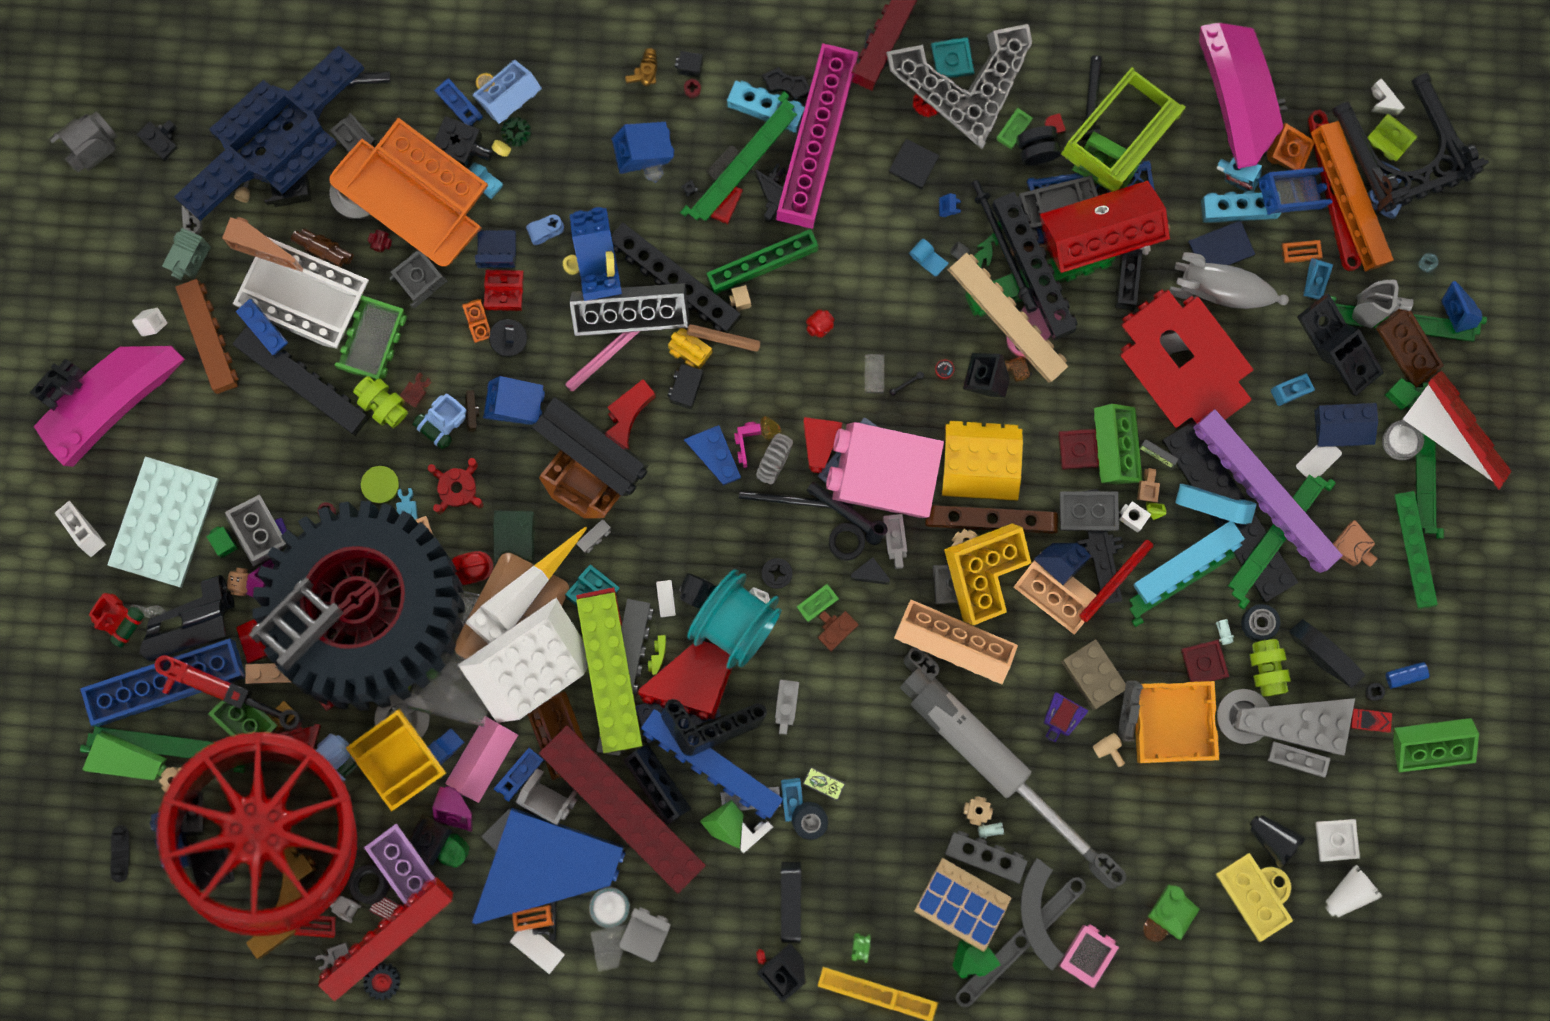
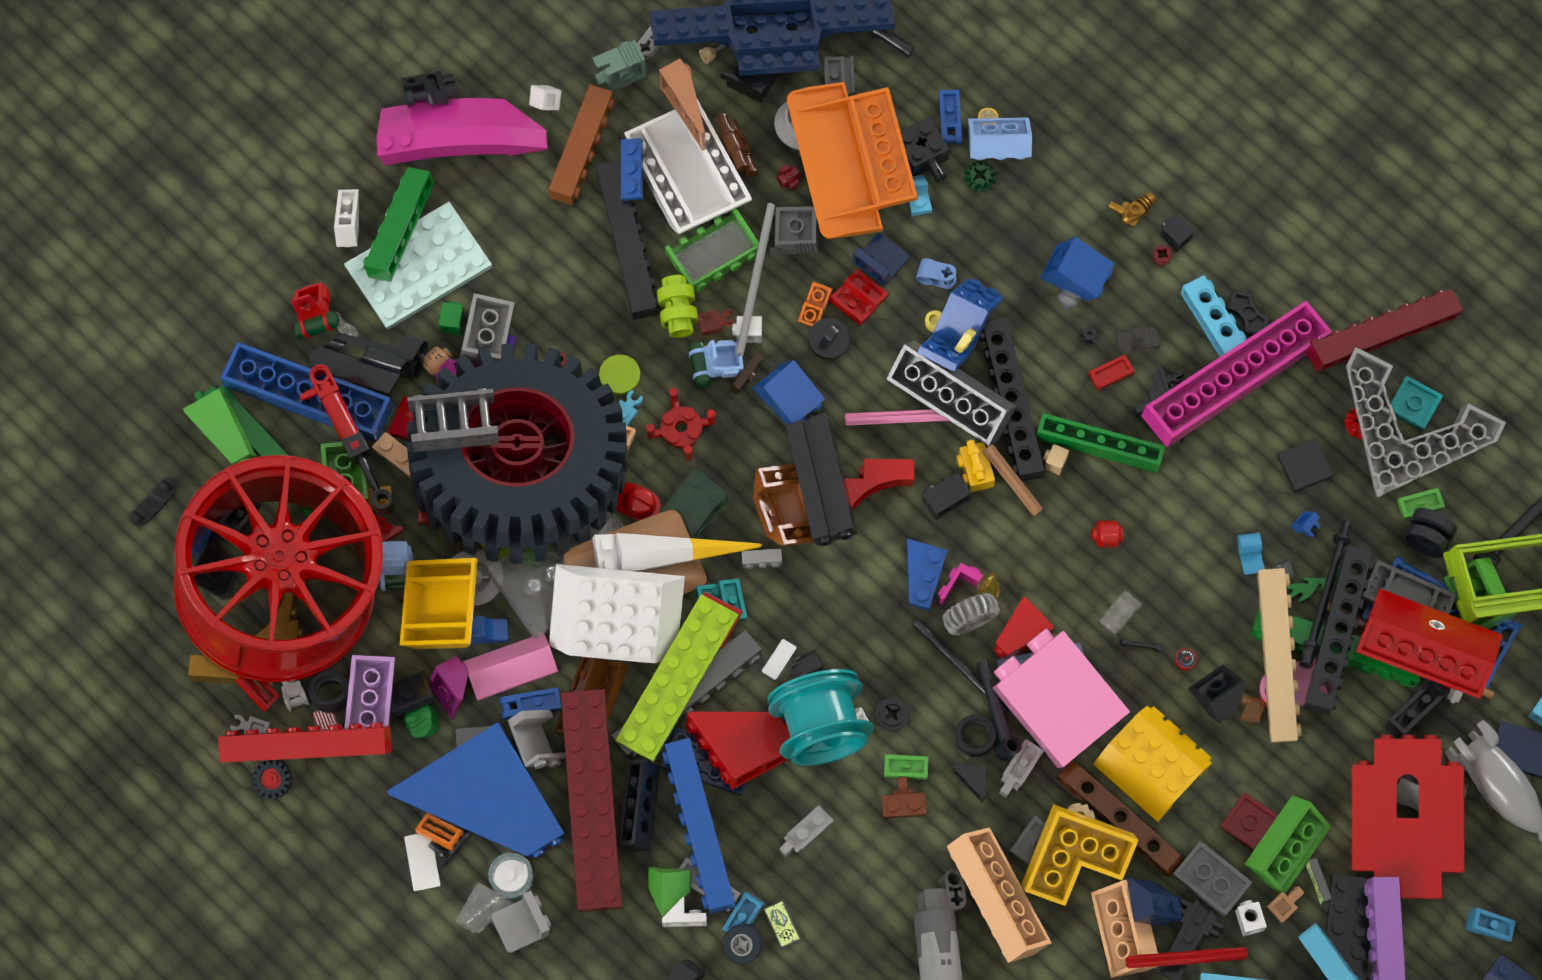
camera: 40 degrees right, 10 degrees down
light yellow tile [492,140,511,157] -> none
lime slope [648,635,666,677] -> none
black beam [661,699,767,756] -> none
green piece [680,92,797,222] -> none
red tile [1044,113,1066,134] -> none
lime slope [1146,502,1166,520] -> none
none -> green brick [363,167,434,282]
none -> white brick [732,316,762,343]
none -> light grey piece [735,203,775,356]

